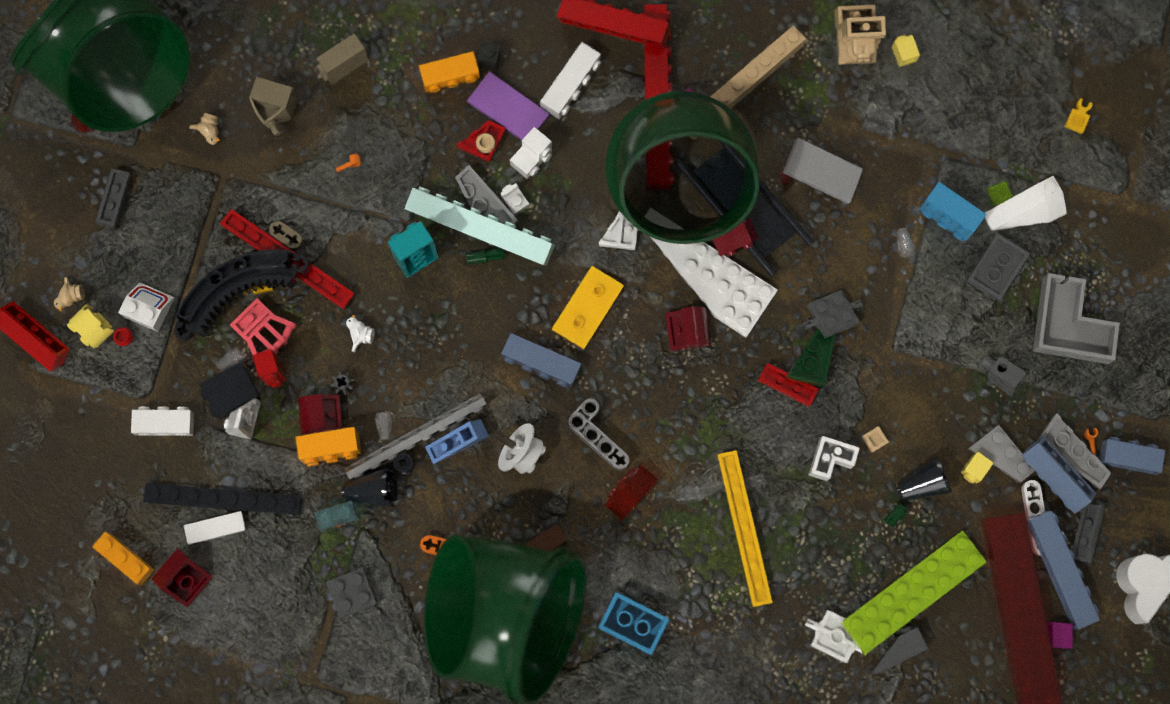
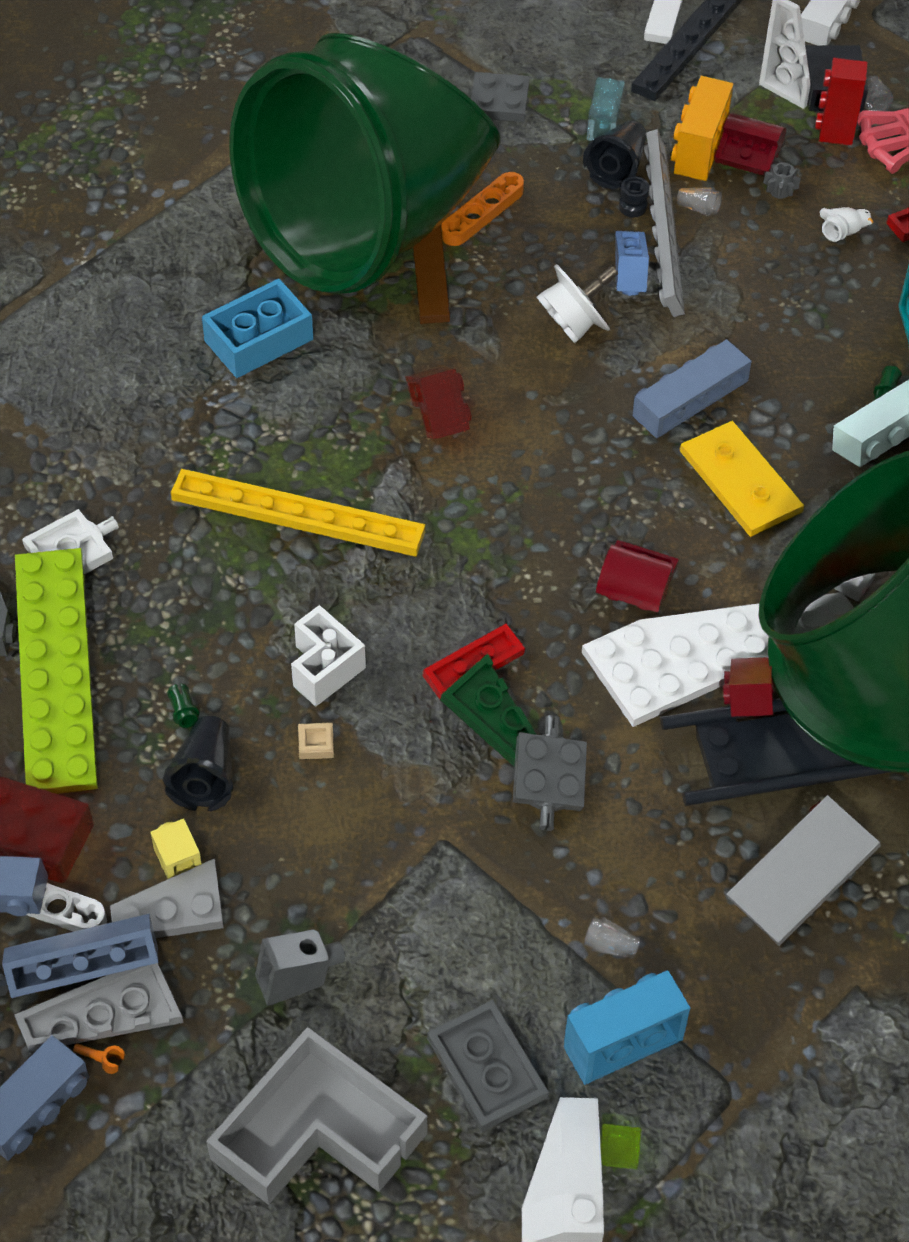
camera: 120 degrees right, 25 degrees down
light grey beam [569,399,629,471] -> none

